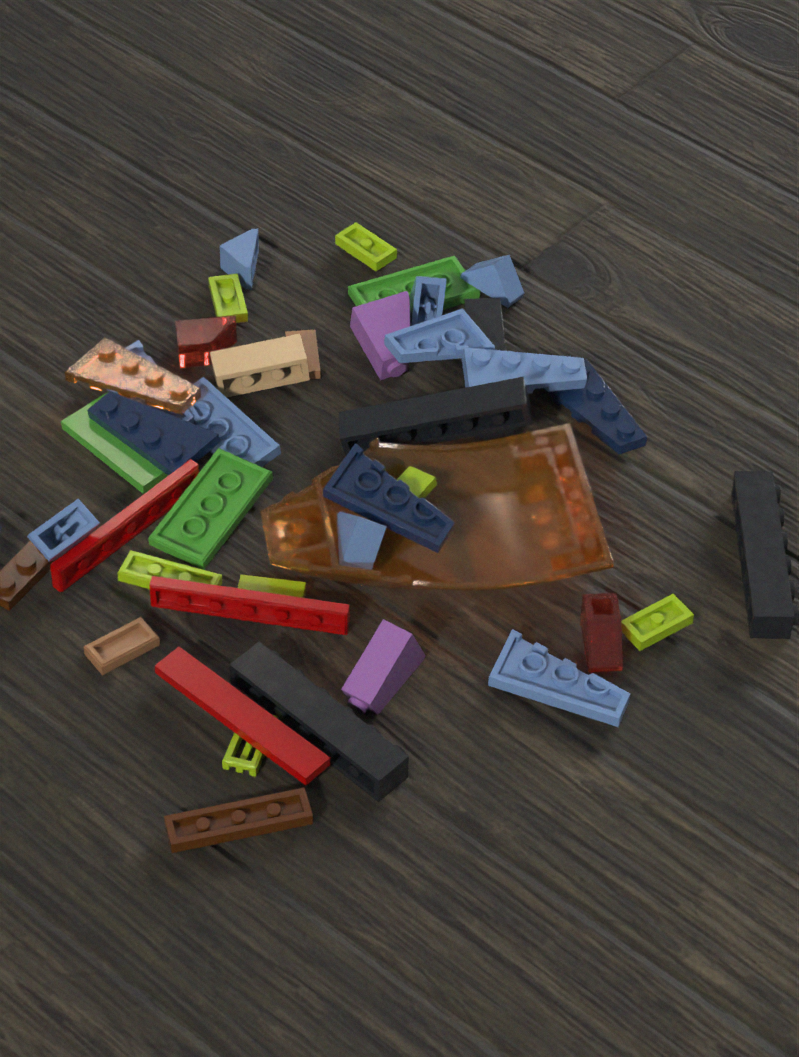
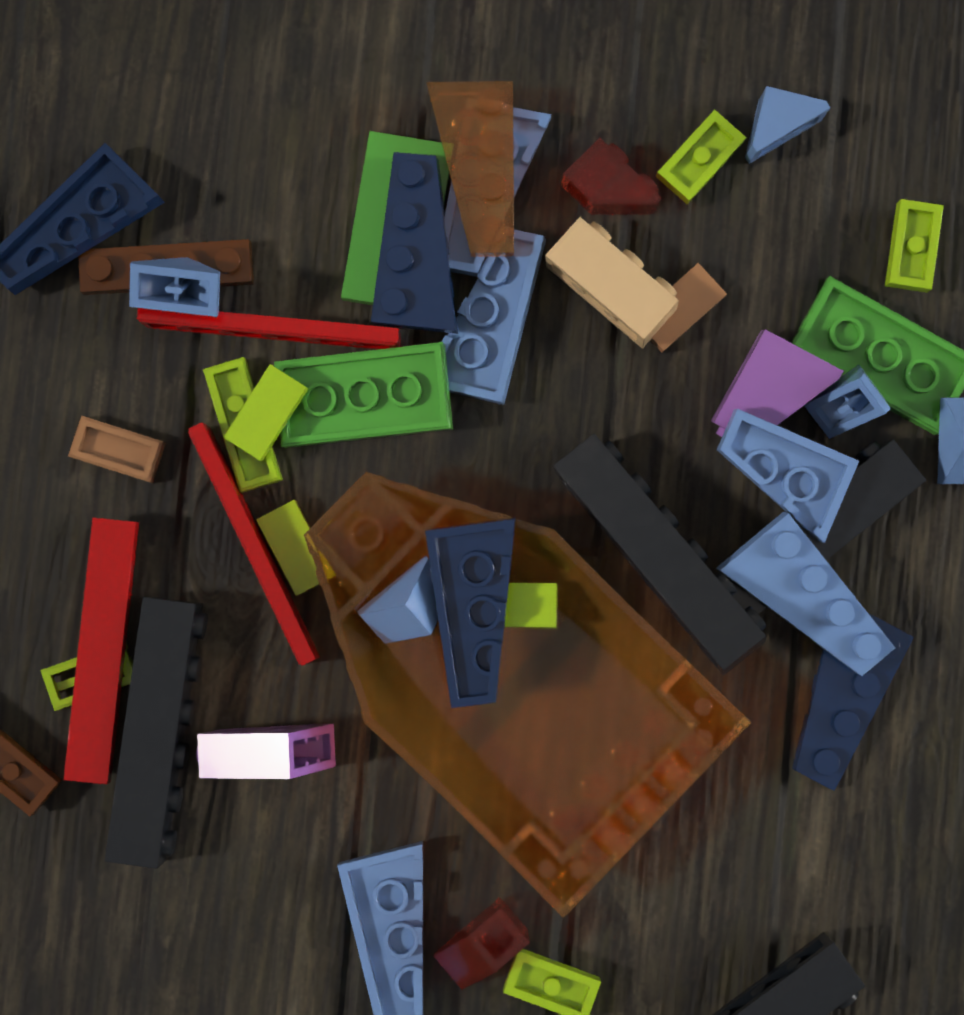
camera: 55 degrees right, 40 degrees up
none -> lime tile [223,364,309,461]

